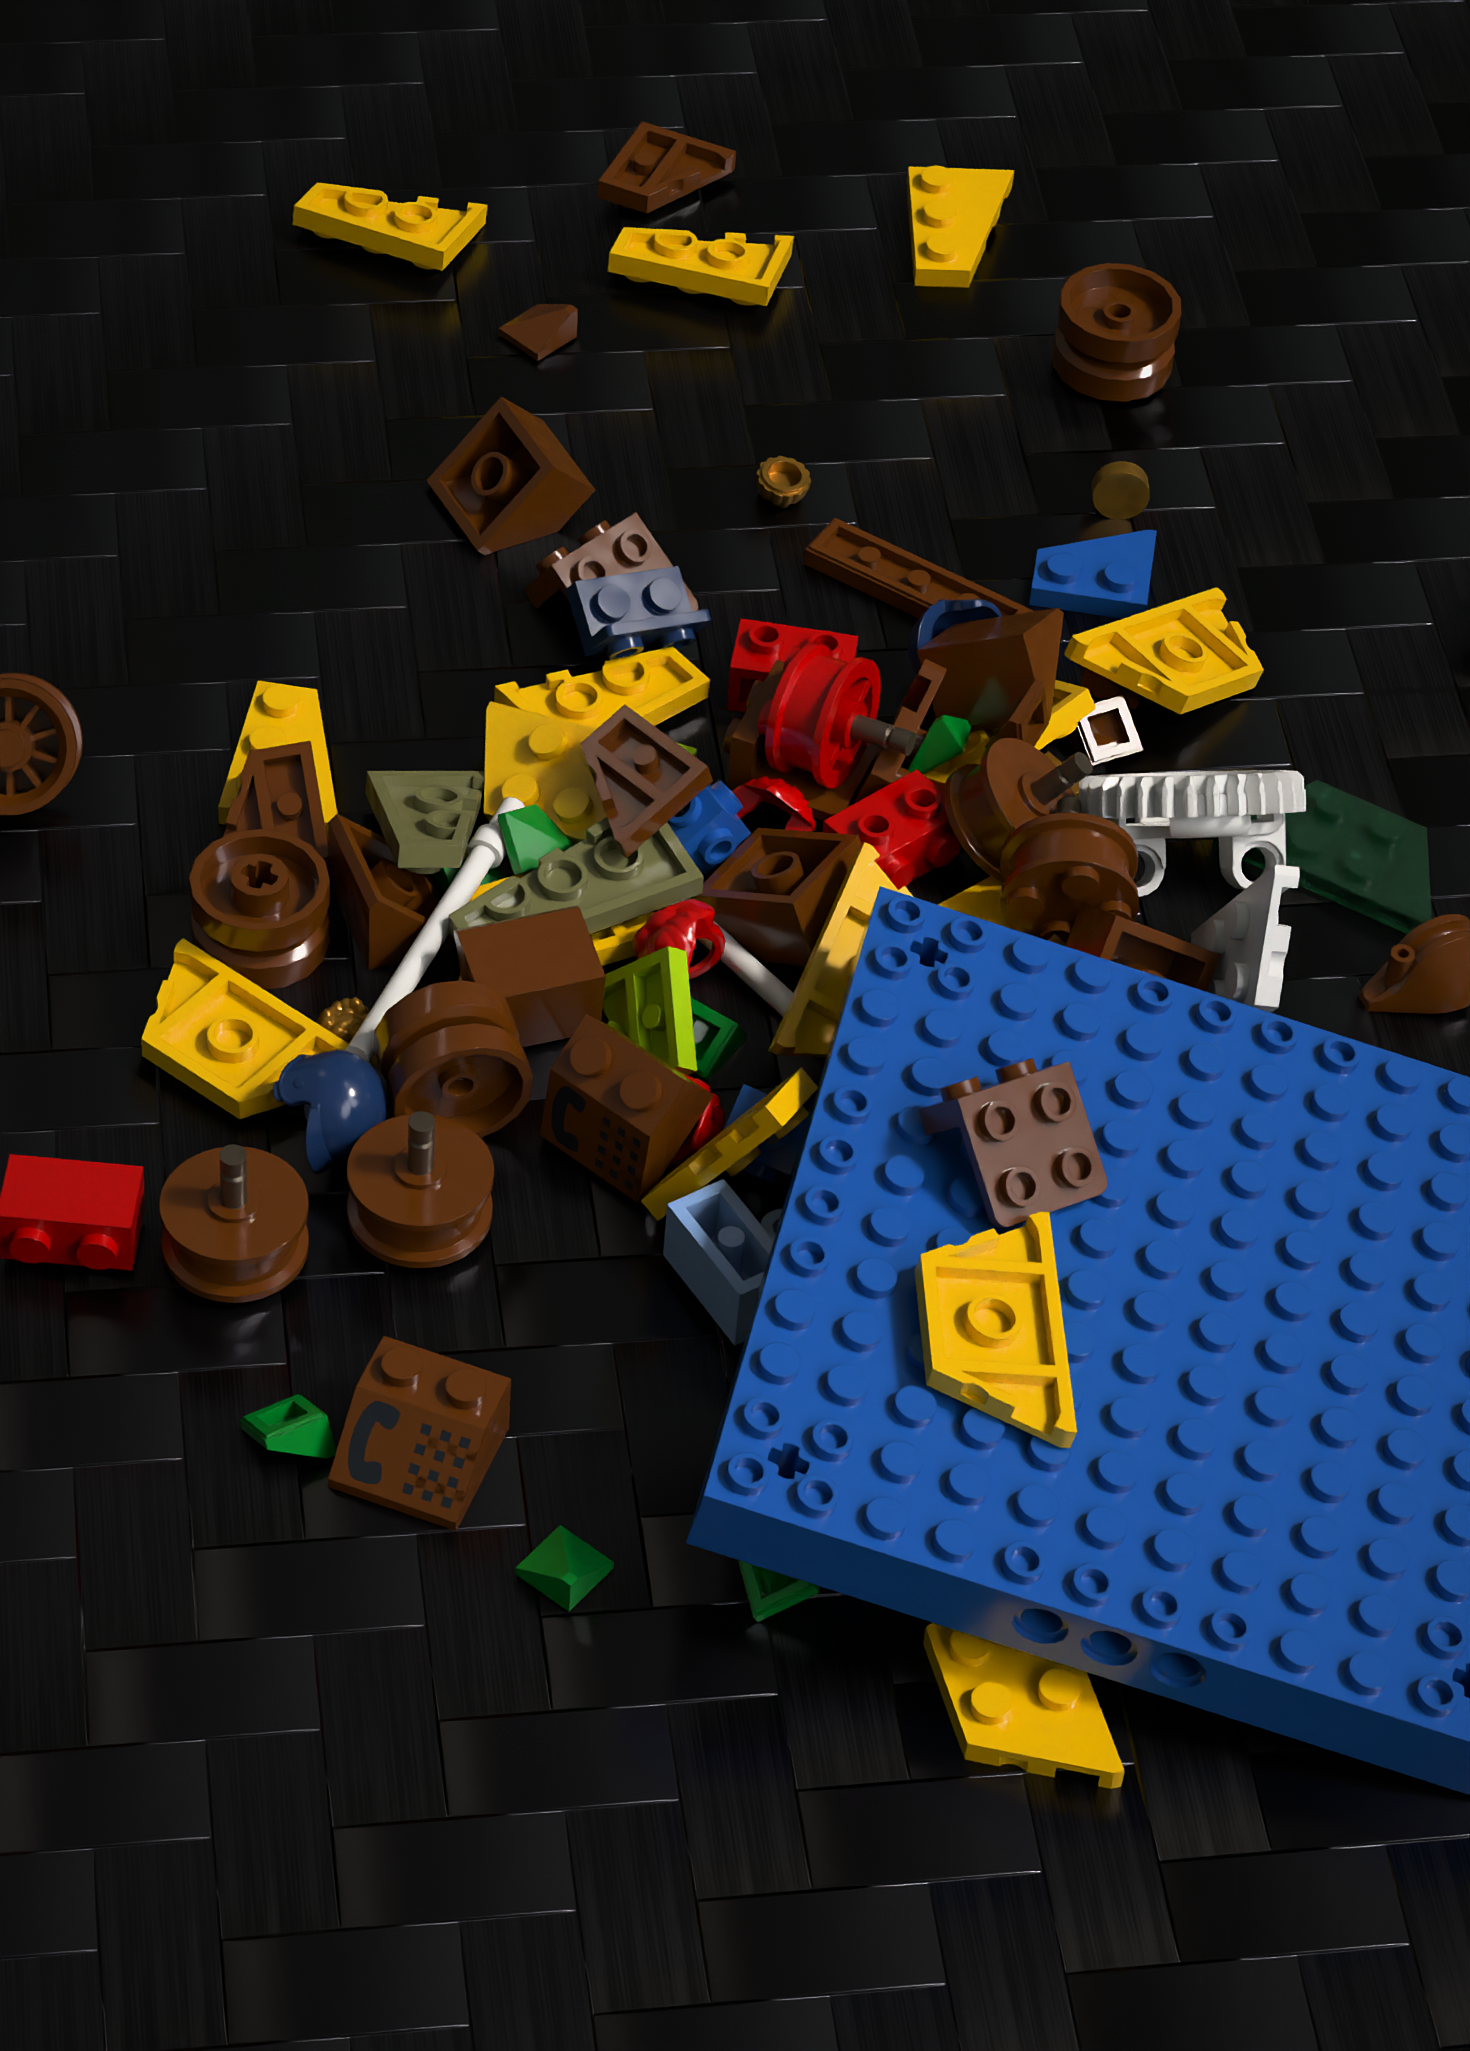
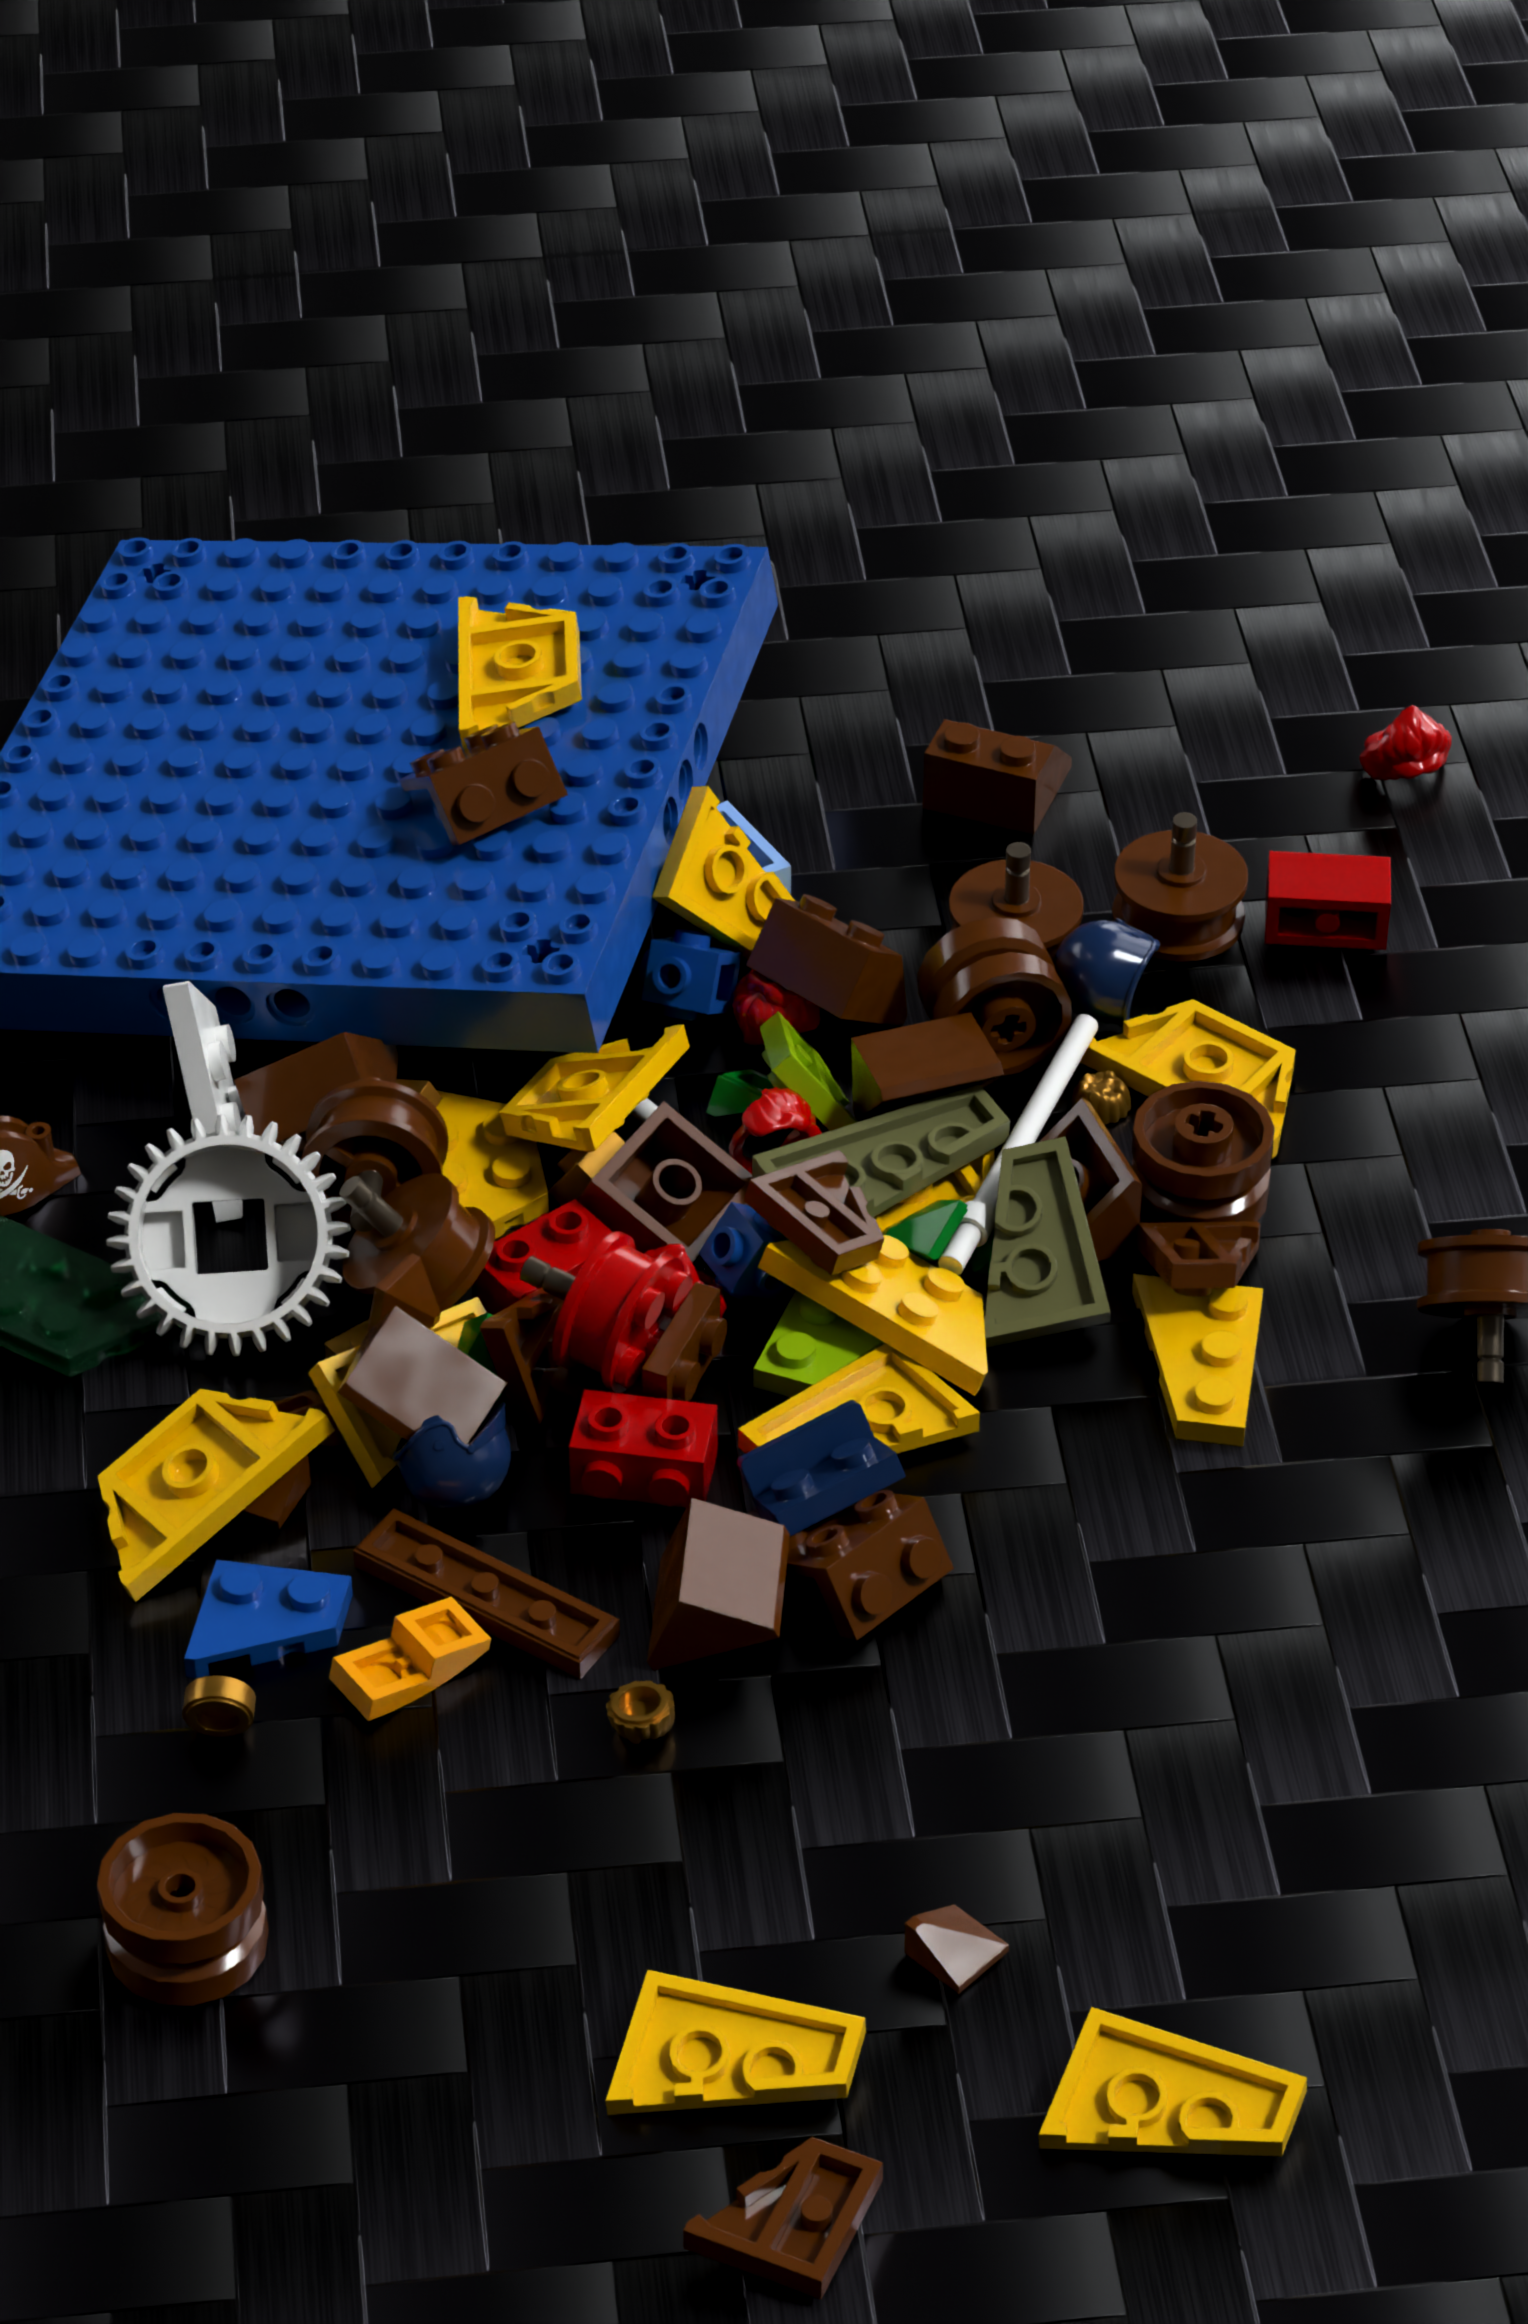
camera: 175 degrees left, 5 degrees down
green slope [239,1394,337,1459] -> none
reddish brown slope [426,397,595,555] -> none
green slope [515,1525,614,1612] -> none
yellow wing [906,166,1014,288] -> none
none -> light orange slope [329,1596,491,1721]
none -> slope [647,1498,790,1671]

